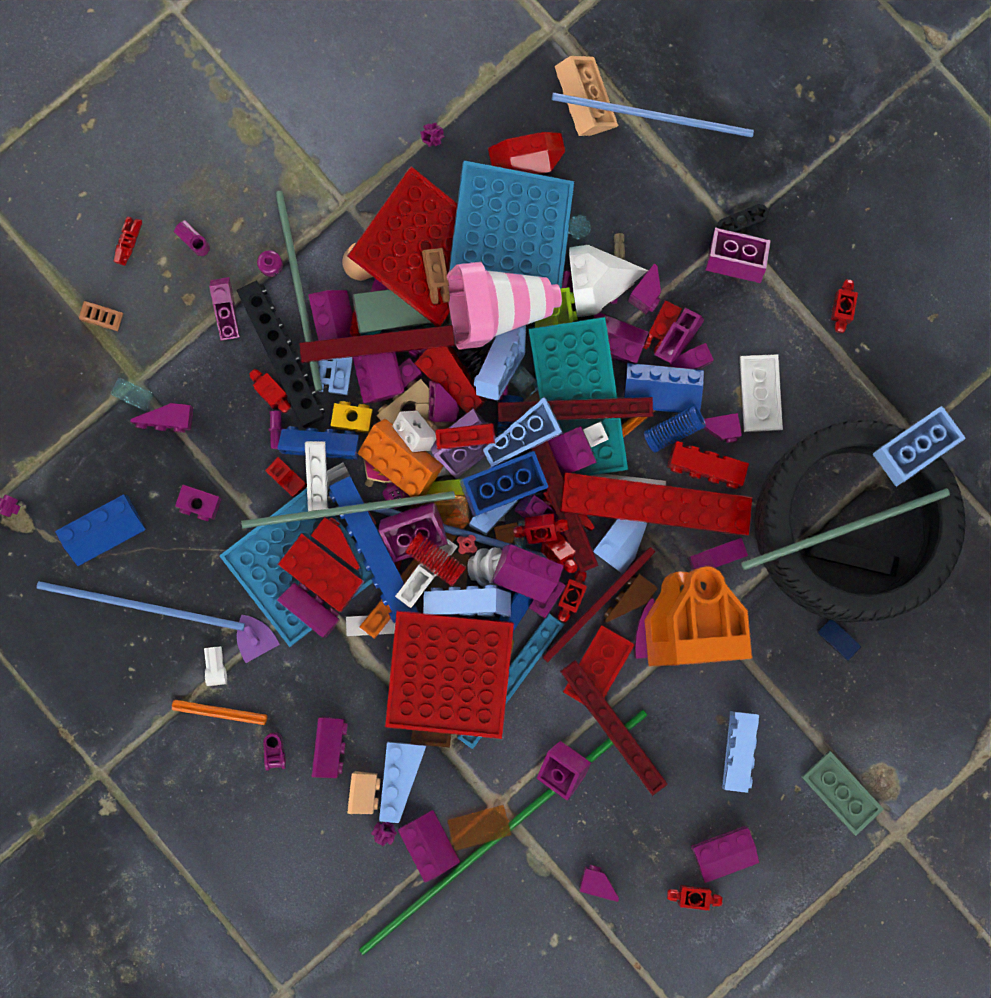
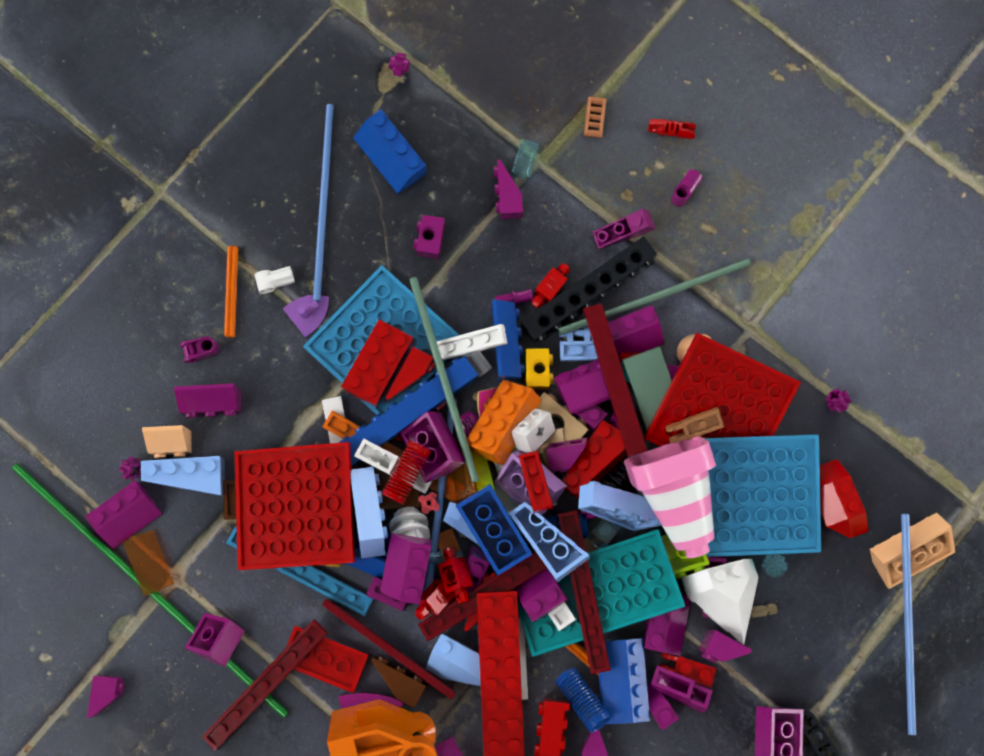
camera: 80 degrees right, 5 degrees down
magenta head [257,250,283,277] -> none
red slope [265,457,307,498] -> none
magenta slope [277,582,340,638] -> none
red piece [558,570,587,622] -> none

